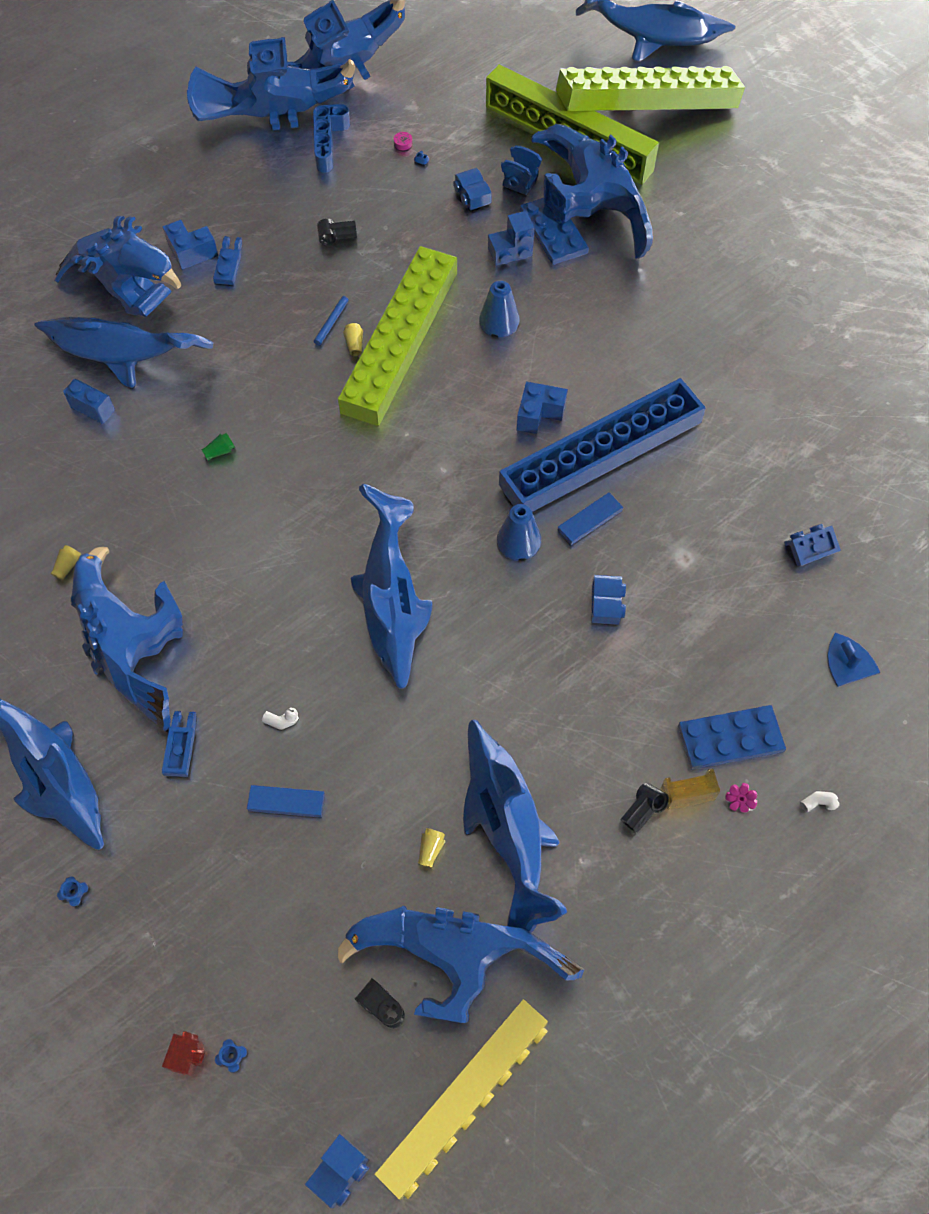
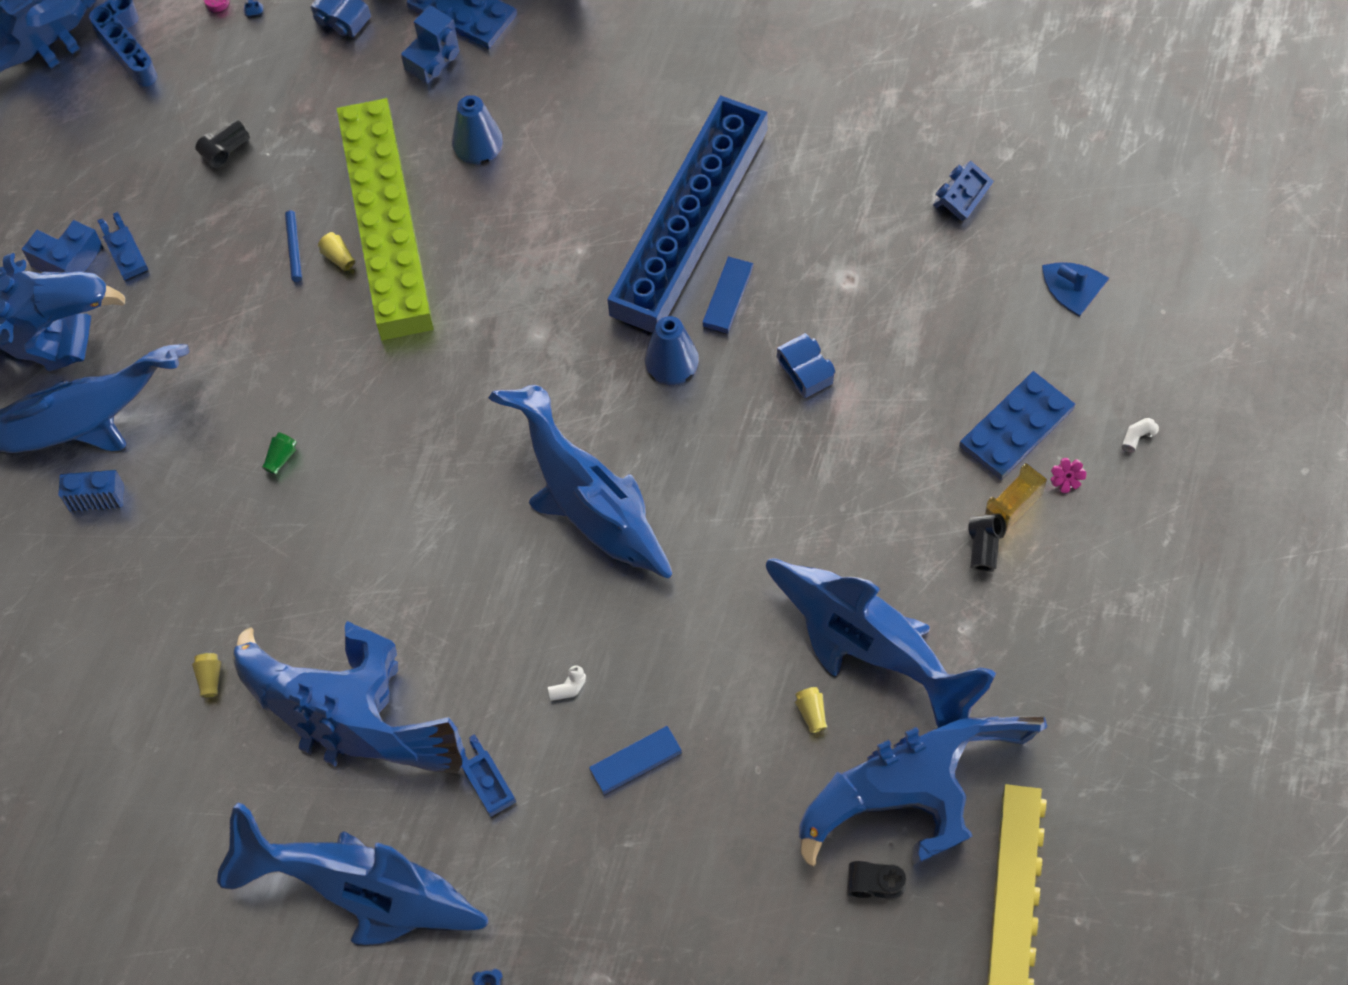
camera: 30 degrees left, 0 degrees up
blue brick [516,381,568,434] -> none

